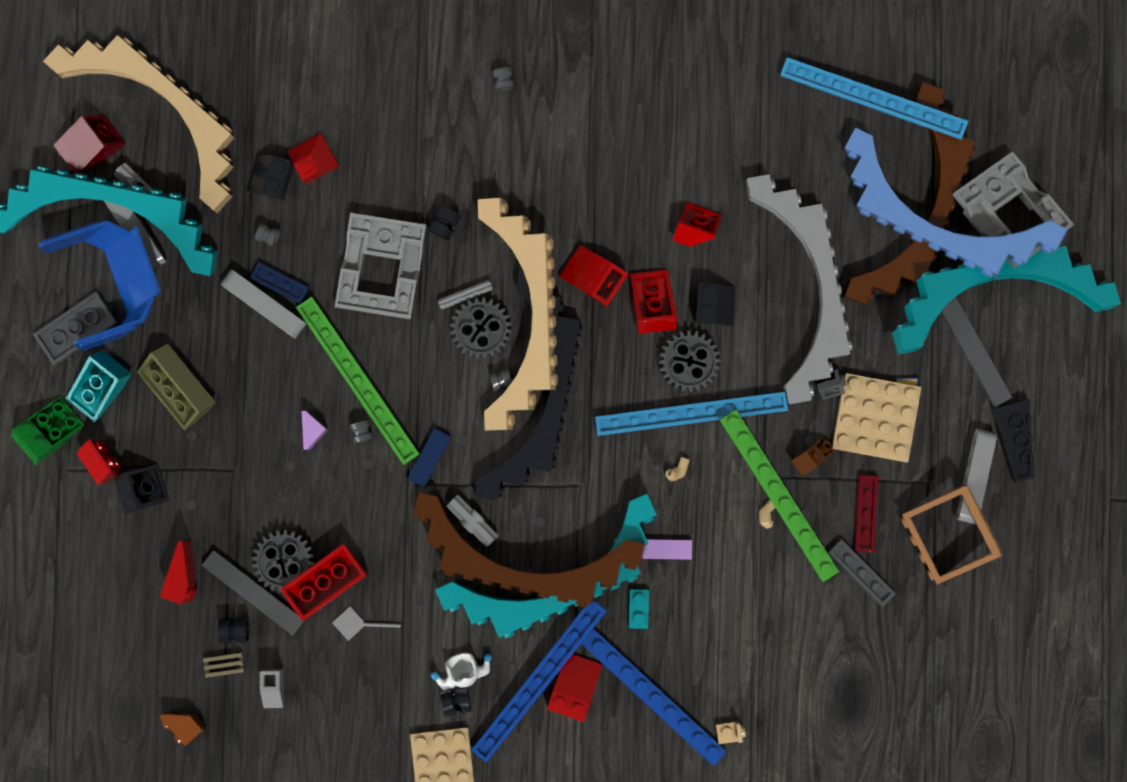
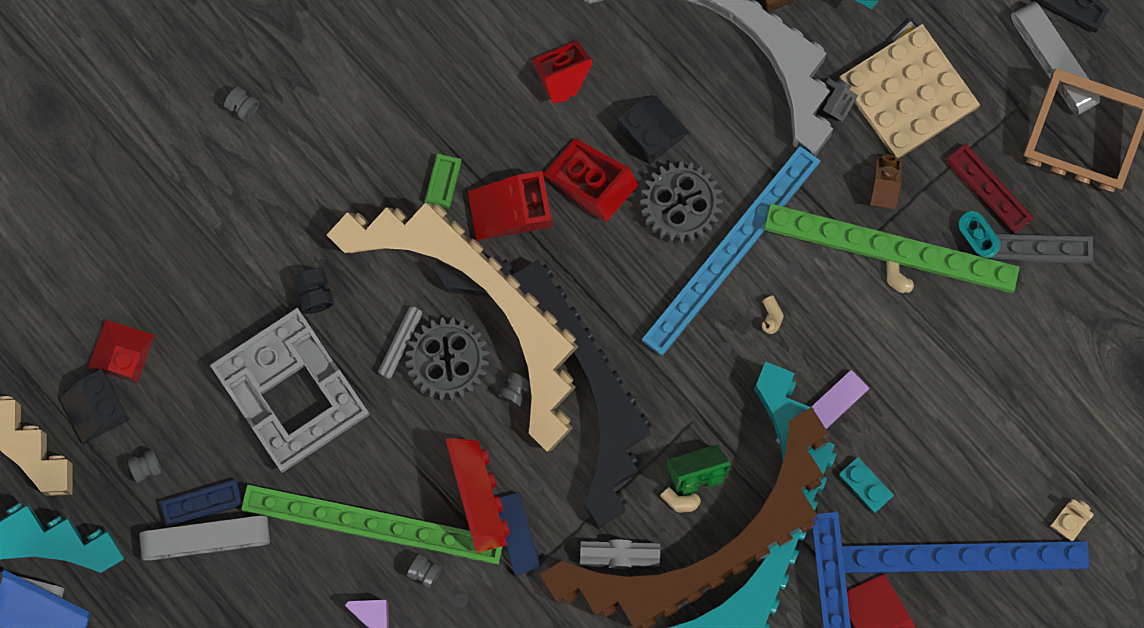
camera: 45 degrees left, 10 degrees down
none -> bright green tile [425,154,462,209]
none -> red slope [446,438,510,554]
none -> tan arm [660,487,701,513]
none -> green slope [667,444,730,495]
none -> teal plate [959,211,1001,258]

